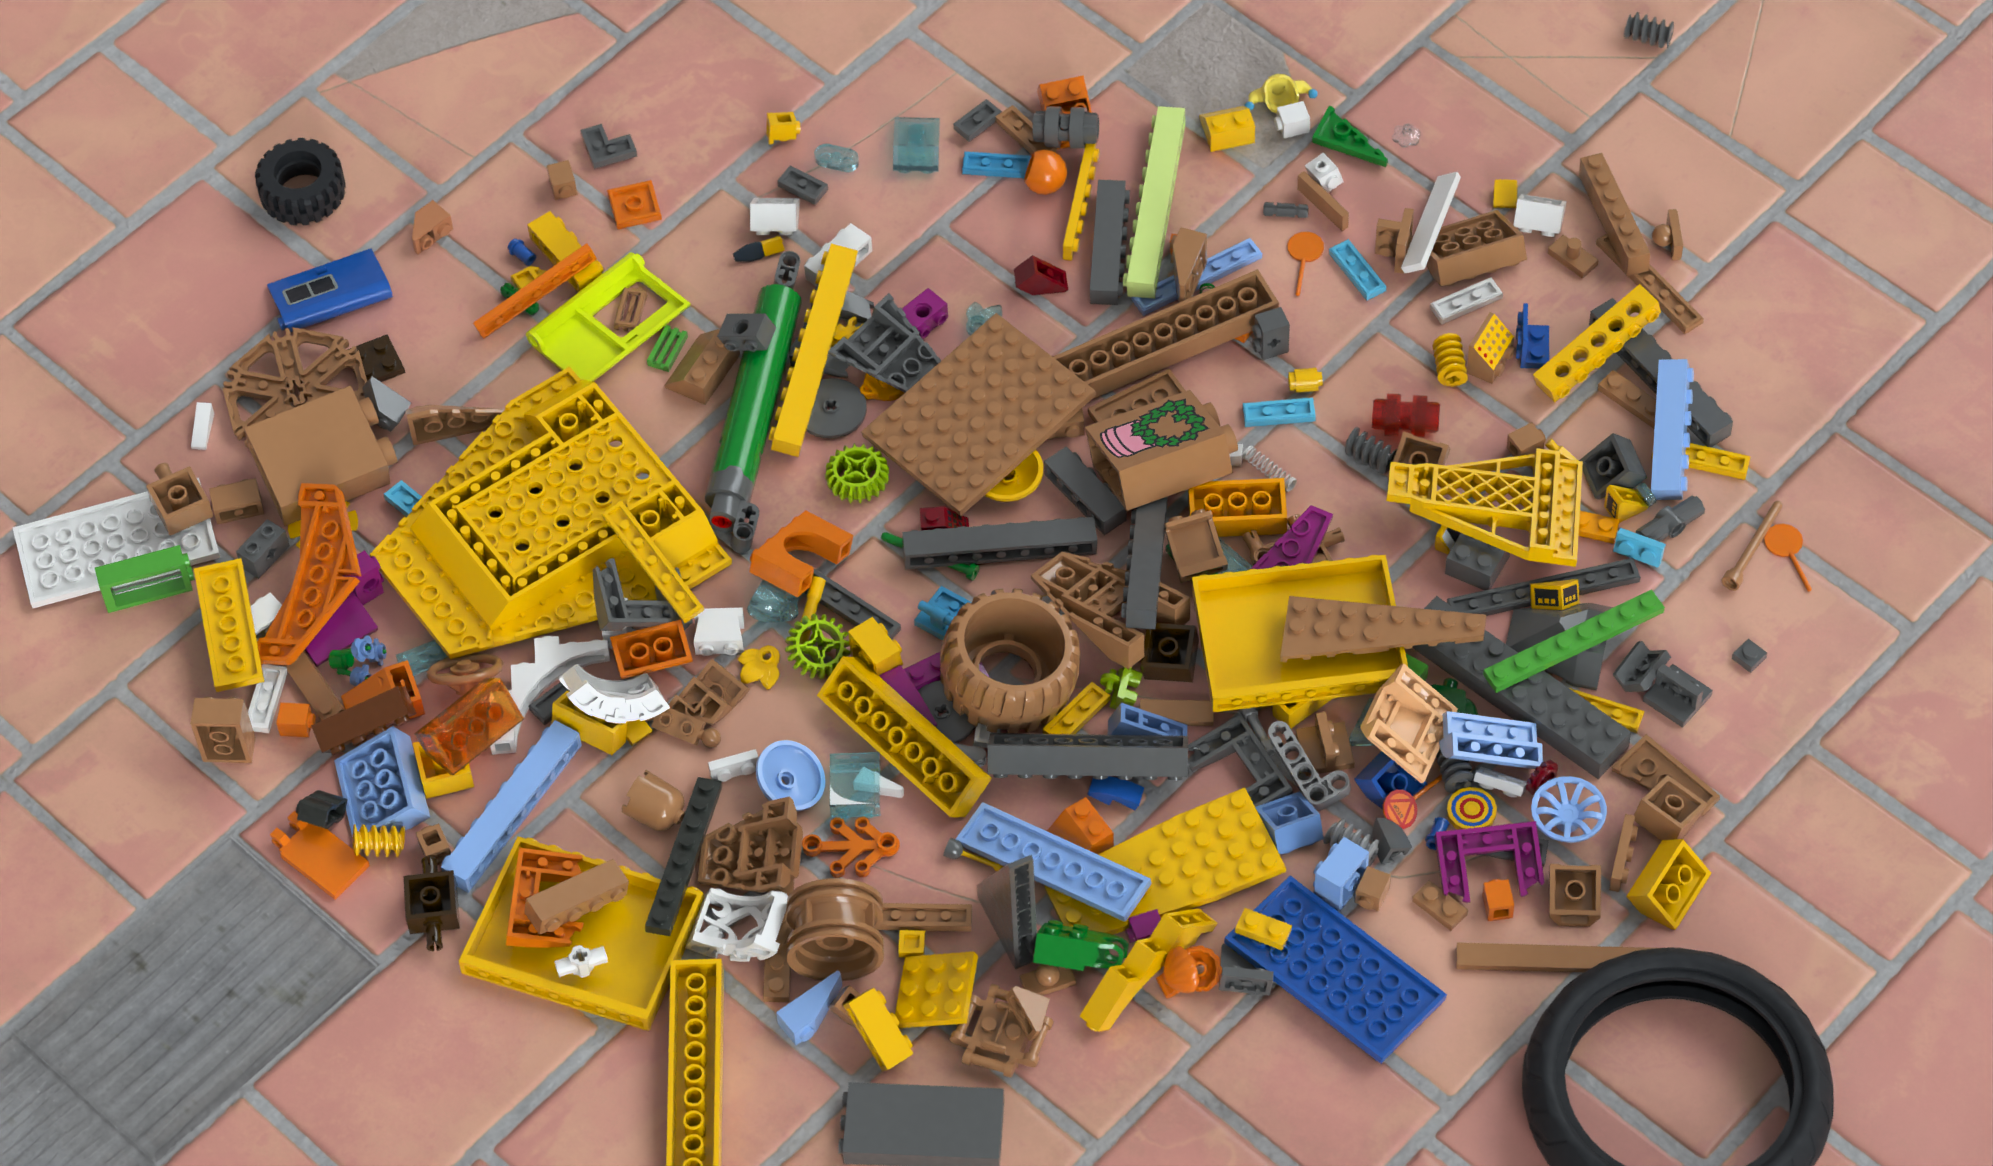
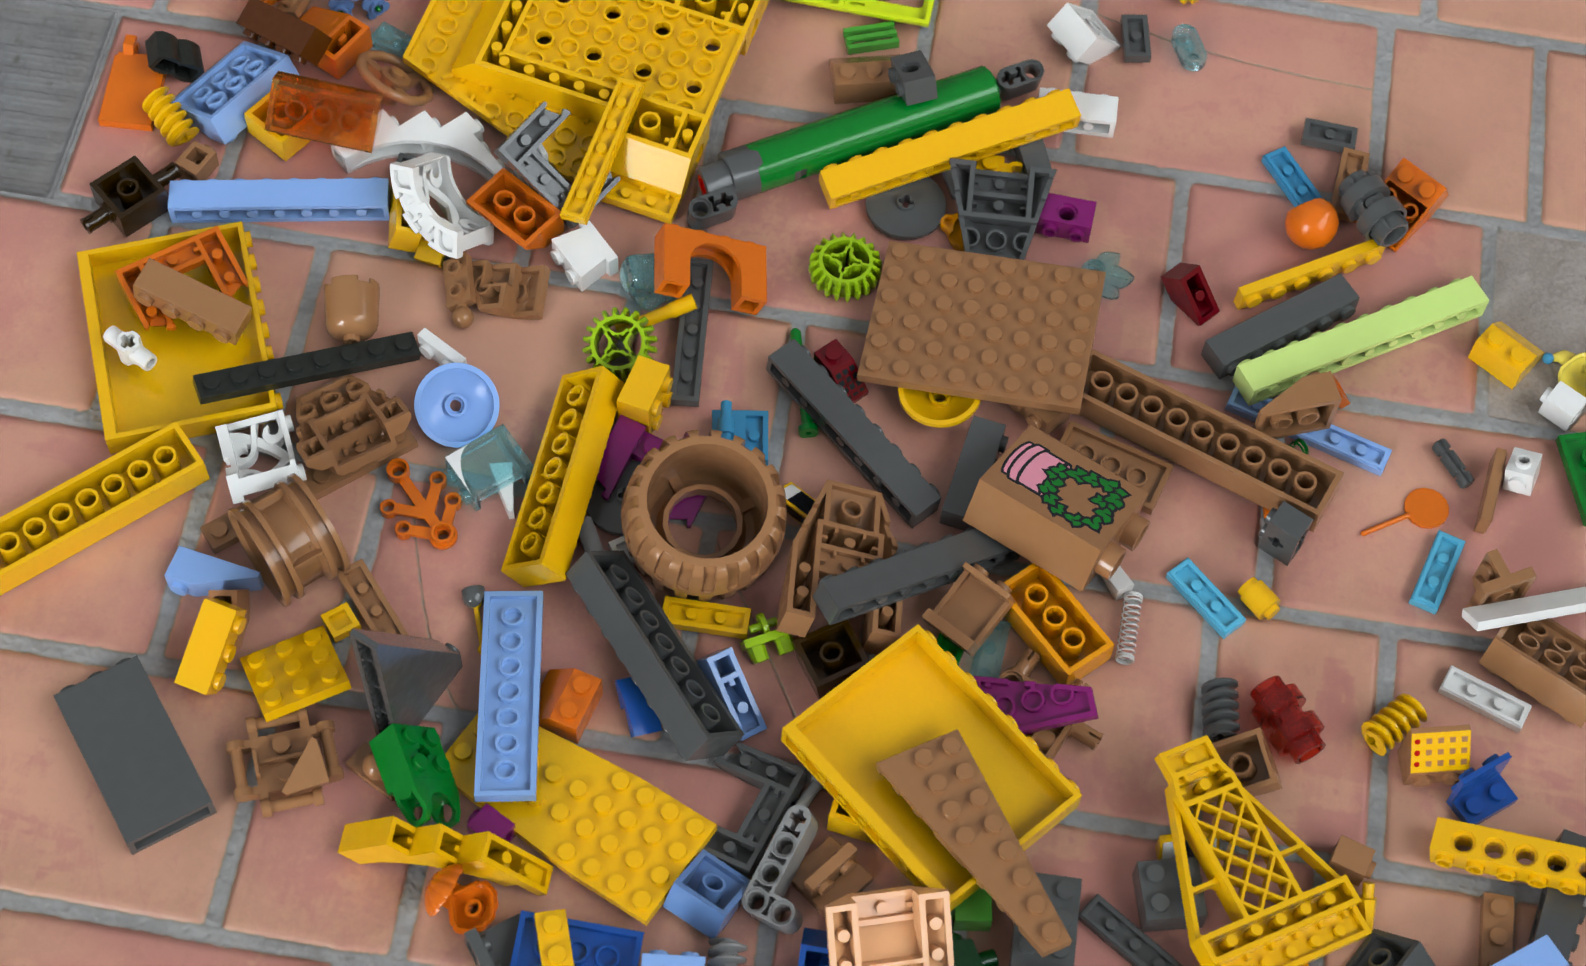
camera: 50 degrees right, 5 degrees up
piece [733,236,785,262] -> none
yellow plate [738,645,780,690] -> none
clear light blue slope [893,117,940,174] -> none
medium nougat tile [1140,699,1214,726] -> none

